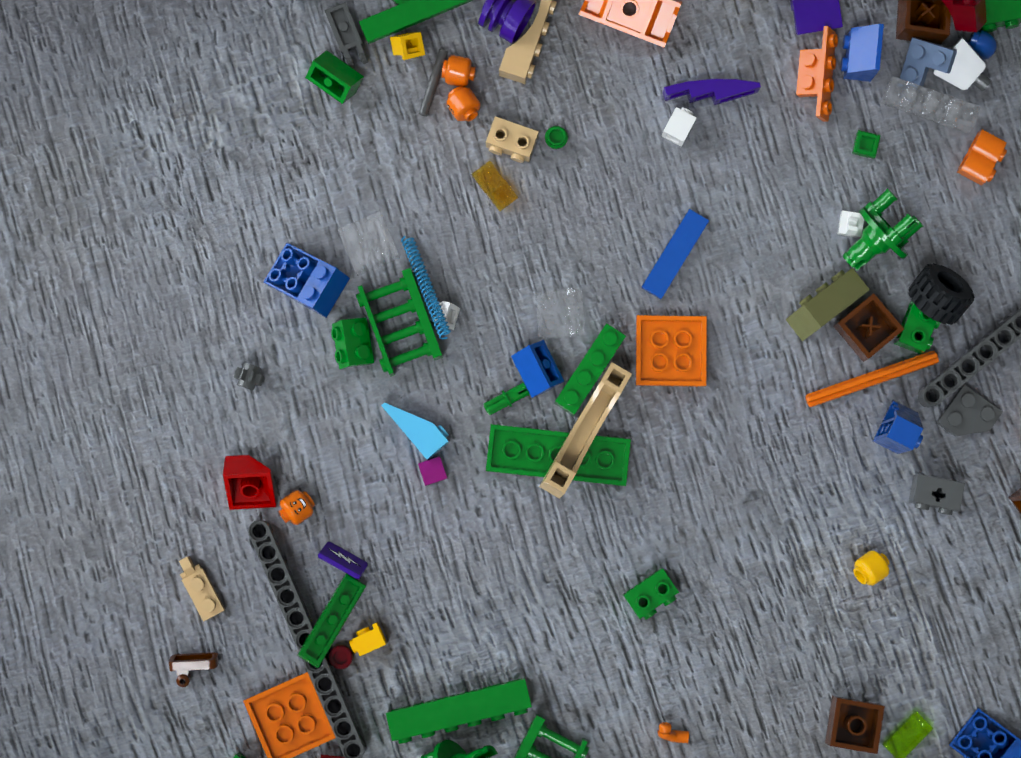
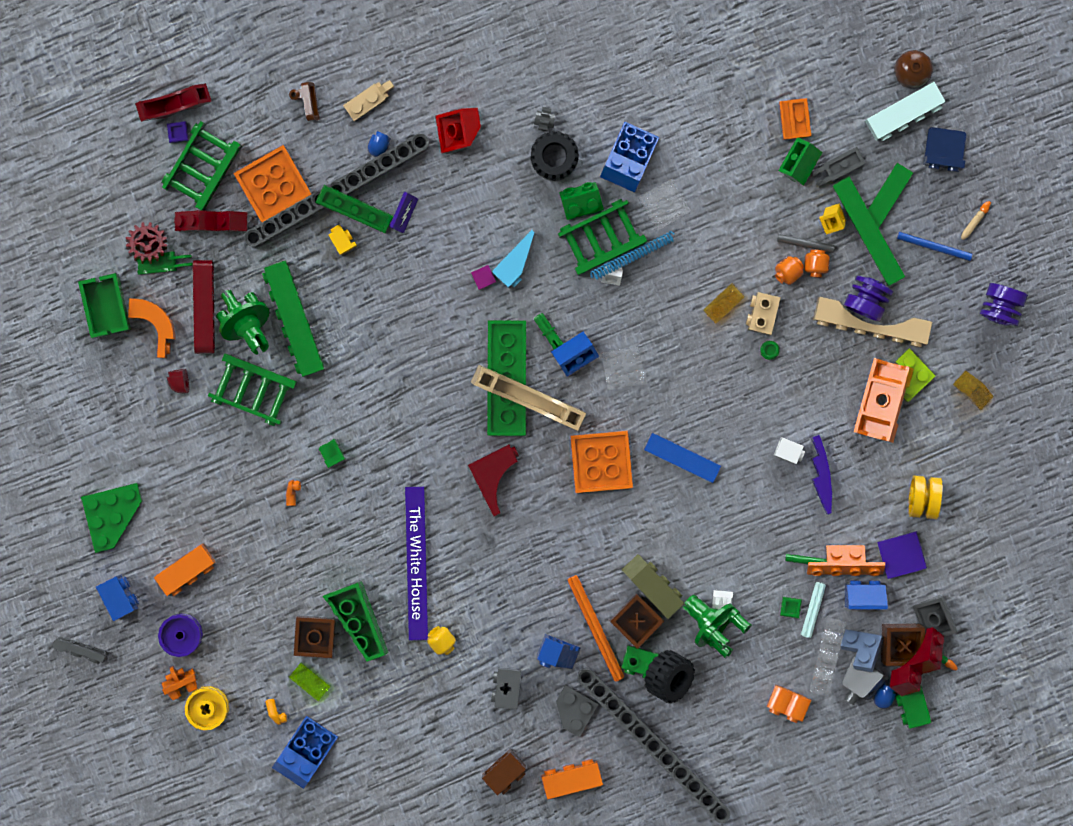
camera: 80 degrees right, 5 degrees up
orange head [278,490,315,525] -> none
dark red tile [329,645,353,669] -> none
green arch [554,323,626,416] -> none
green brick [623,568,679,620] -> none
none -> green panel [319,439,346,468]
none -> green wedge [323,581,389,662]
none -> blue piece [368,131,391,157]
none -> dark purple tile [405,486,428,640]
none -> dark red arch [468,444,519,516]
none -> black tyre [531,131,579,181]
none -> orange plate [779,98,811,140]
none -> green bar [785,554,826,564]
none -> light aqua axle [801,582,826,638]

